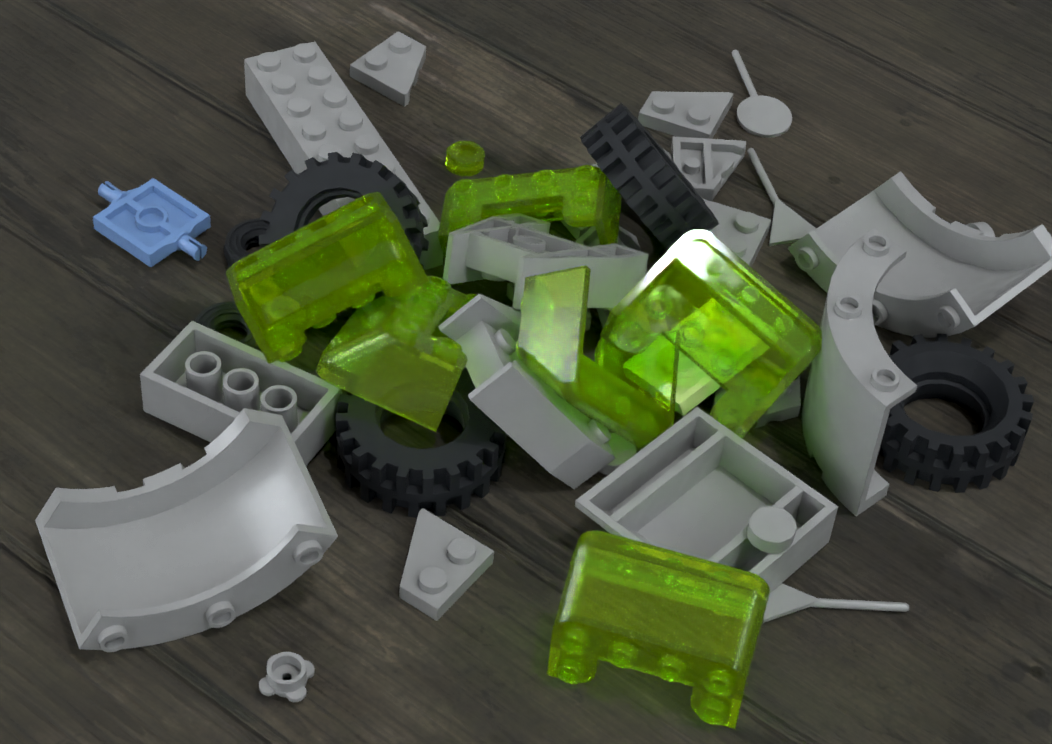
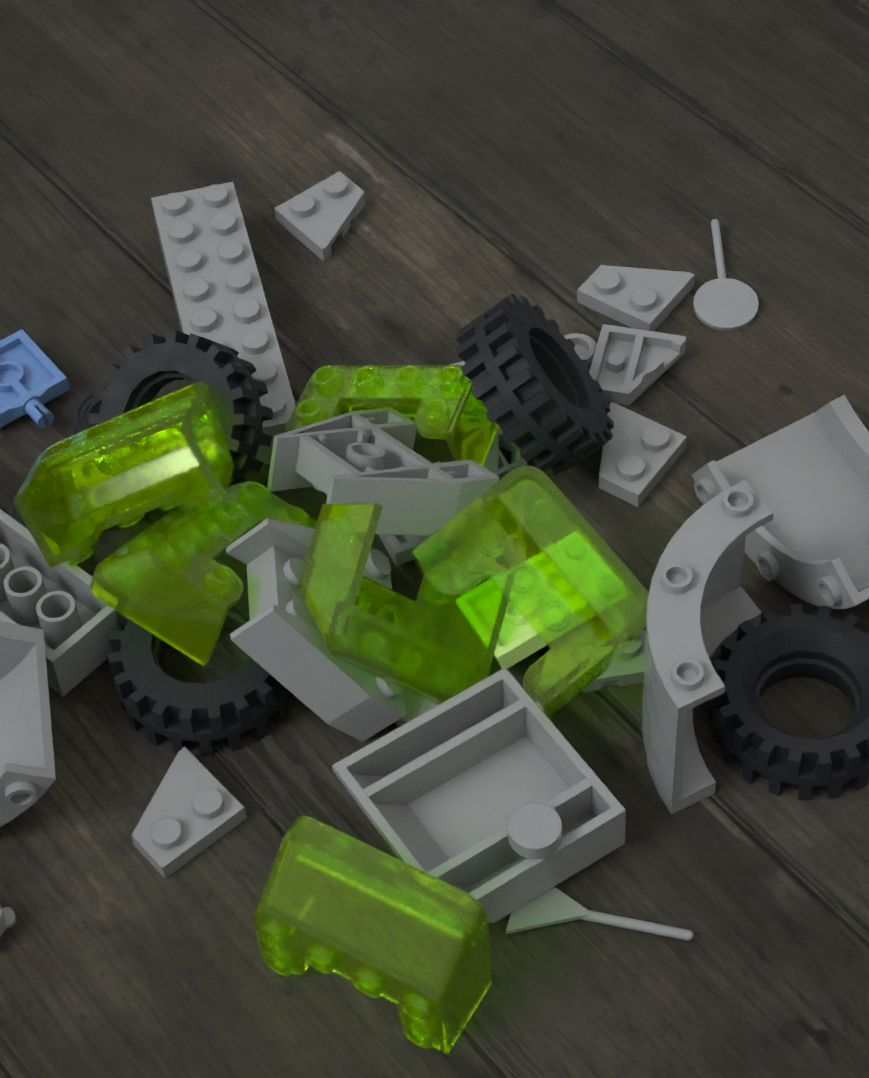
camera: 20 degrees right, 5 degrees up
clear neon green tile [446,141,485,176] -> none
light grey piece [747,148,816,246] -> none

